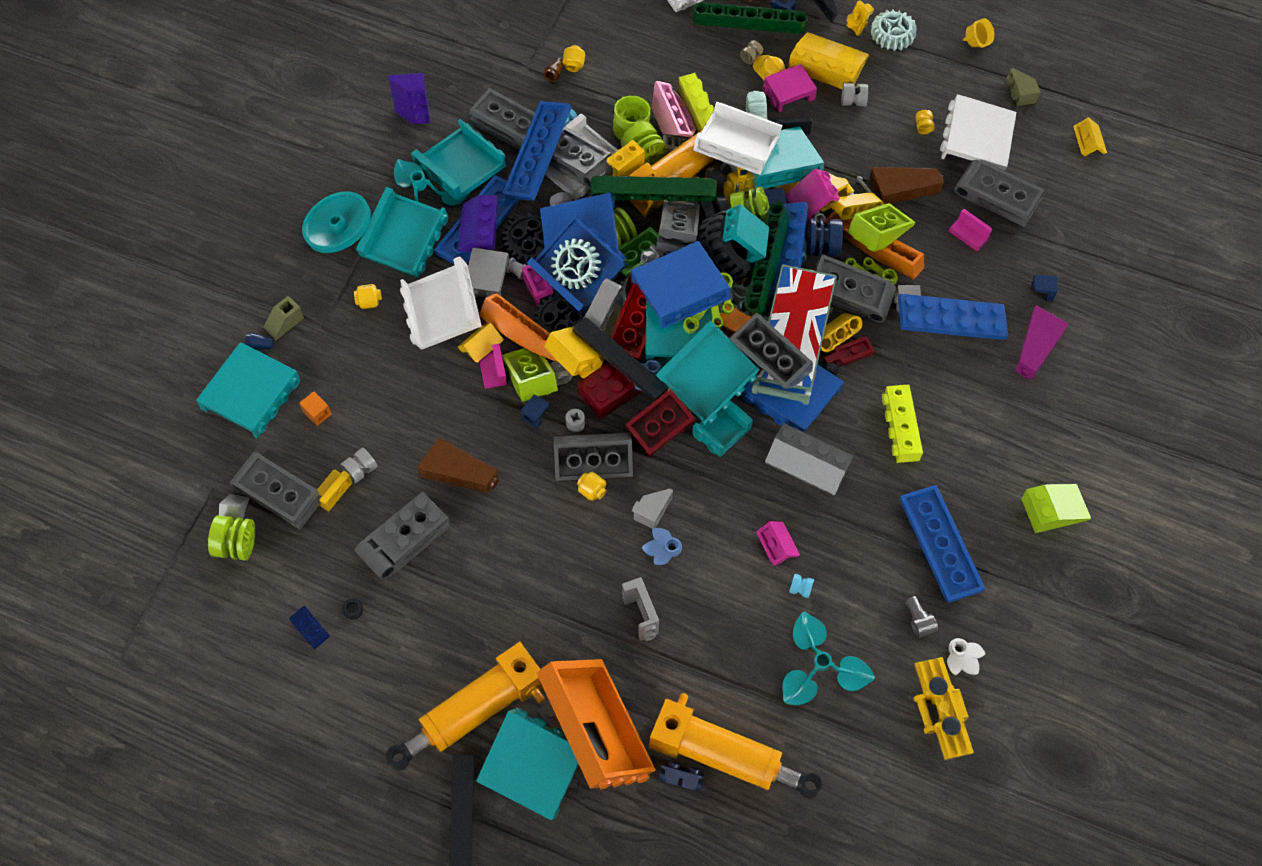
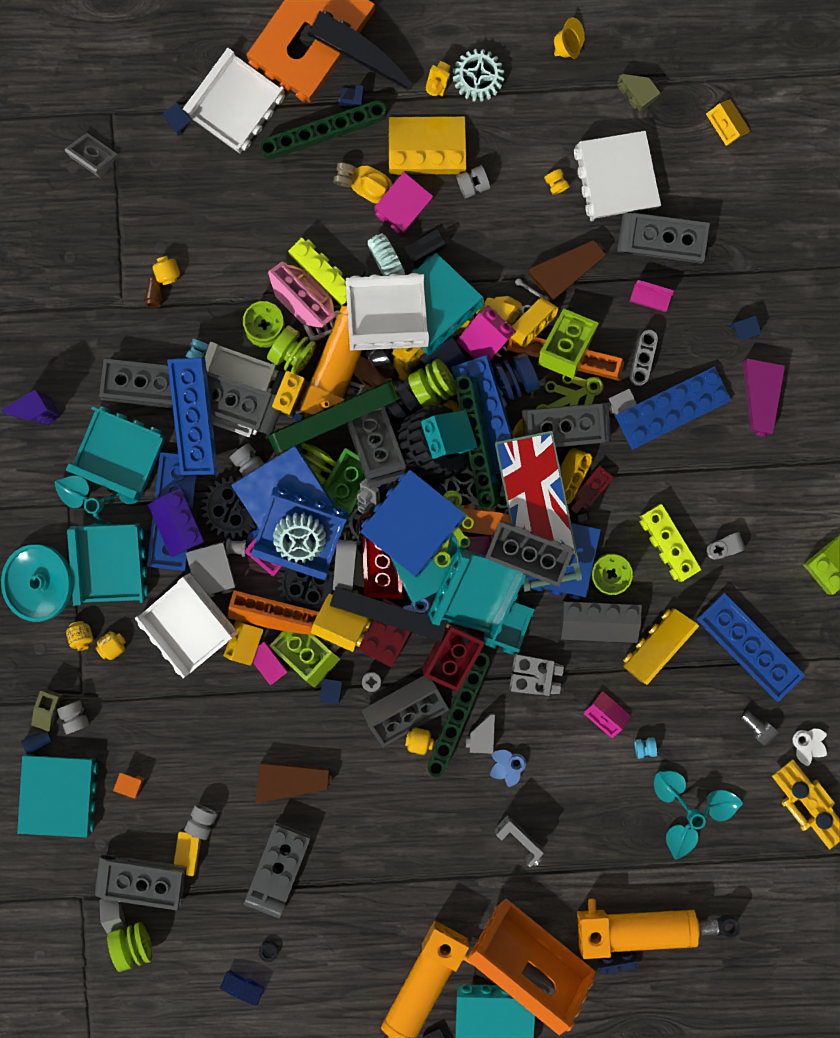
camera: 30 degrees left, 25 degrees up
none -> light grey wheel [57,700,90,734]
none -> yellow head [66,621,94,651]
none -> dark green beam [427,652,490,777]
none -> light grey hips [509,654,564,696]
none -> lime wheel [591,553,633,595]
none -> yellow slope [622,608,699,685]
none -> light grey beam [629,330,658,386]
none -> light grey piece [706,532,746,560]

